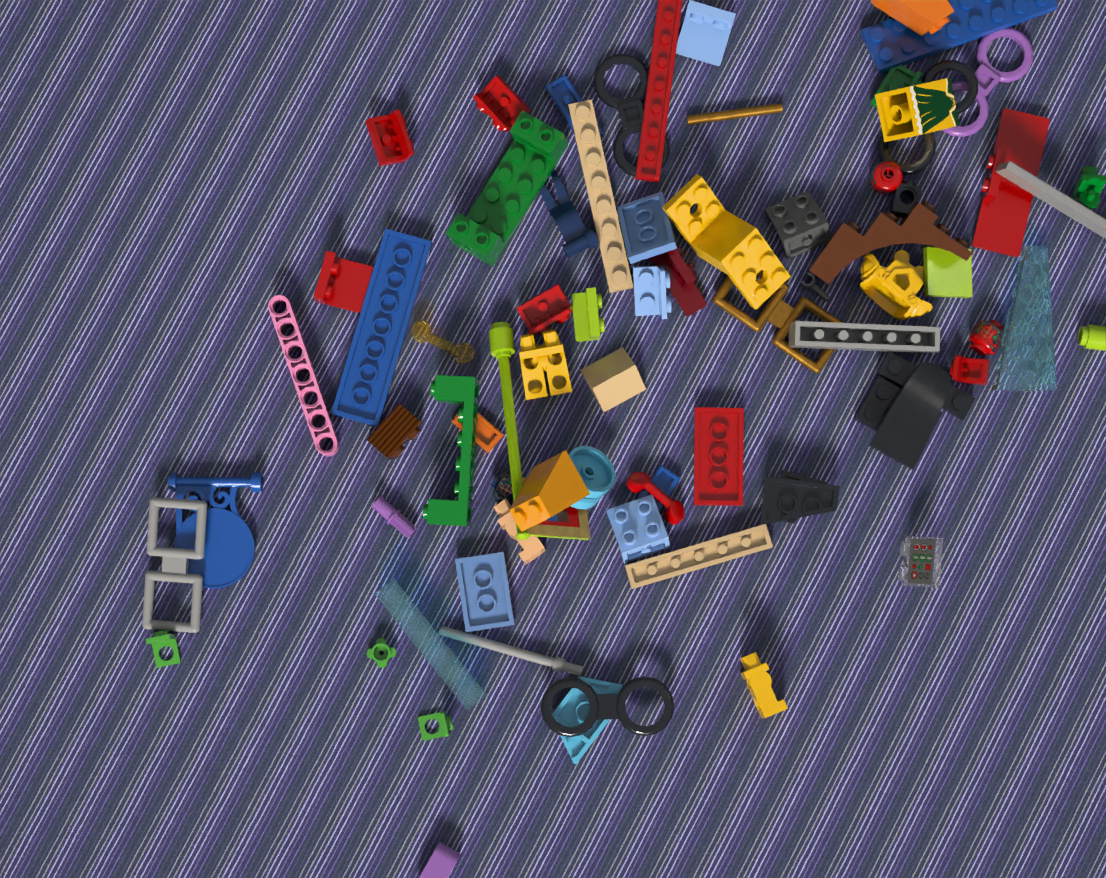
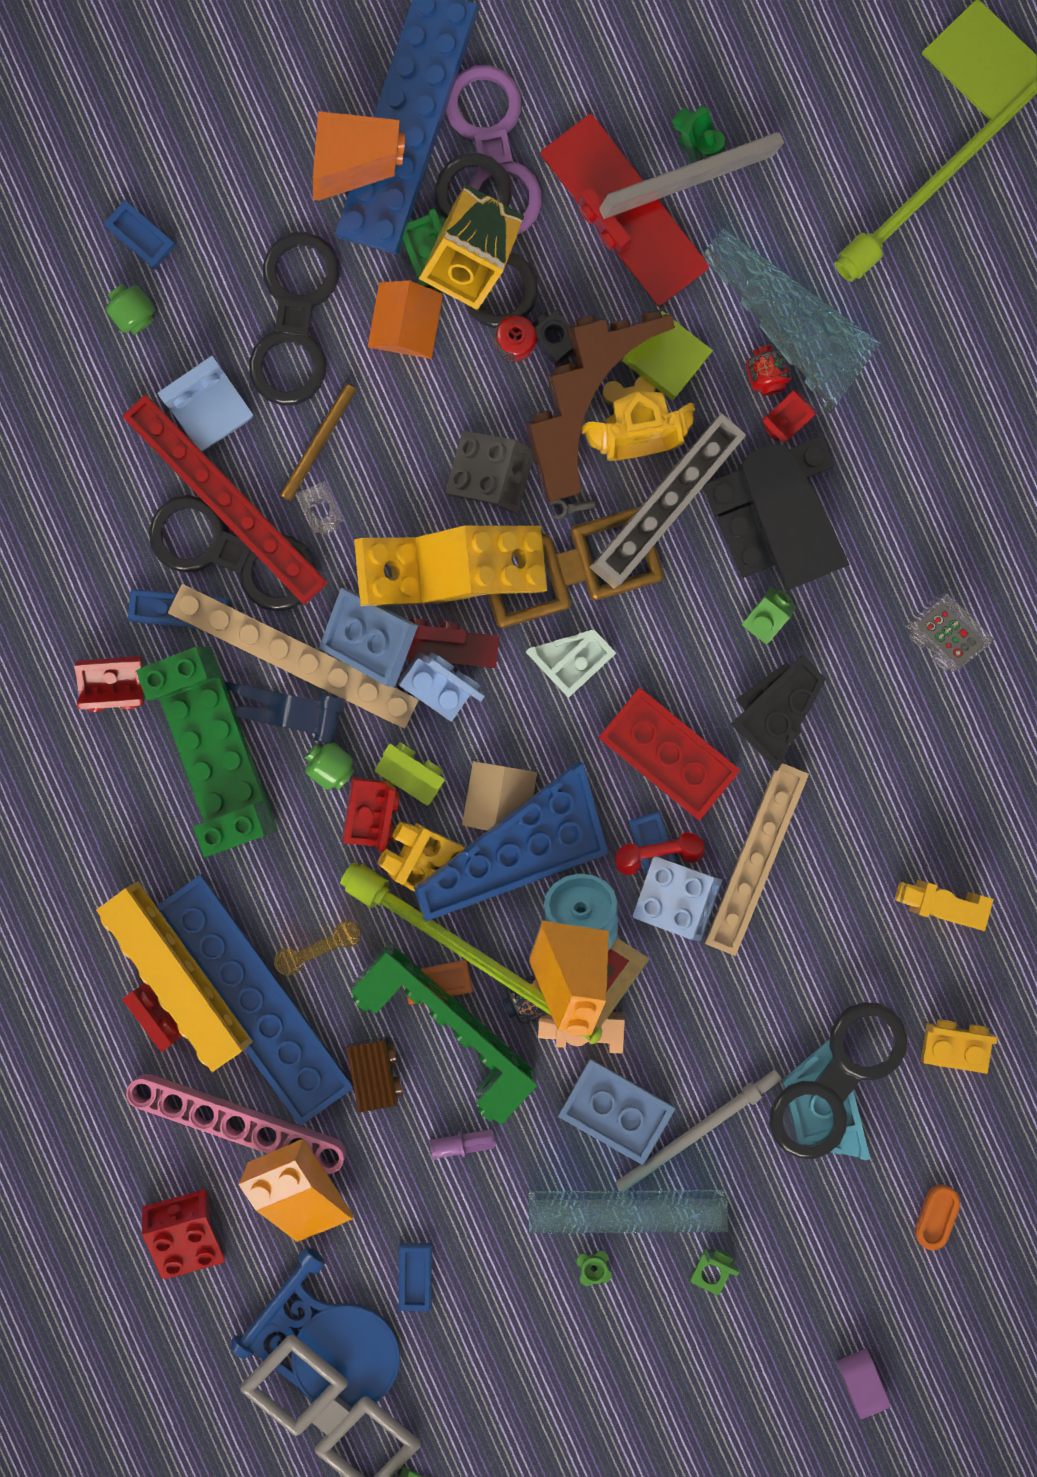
camera: 50 degrees left, 5 degrees up
red bracket [365,109,414,166] -> none
none -> yellow brick [96,882,253,1072]
none -> red bracket [142,1189,225,1279]
none -> light orange slope [238,1139,354,1242]
none -> black bar [249,232,340,406]
none -> clear brick [295,481,344,536]
none -> bright green head [305,742,354,790]
none -> orange slope [368,280,443,359]
none -> blue tile [398,1243,432,1311]
none -> blue wing [414,761,608,921]
none -> light aqua wing [526,629,616,698]
none -> bright green bracket [741,587,796,645]
none -> orange tile [914,1184,960,1250]
none -> yellow bracket [921,1019,998,1074]

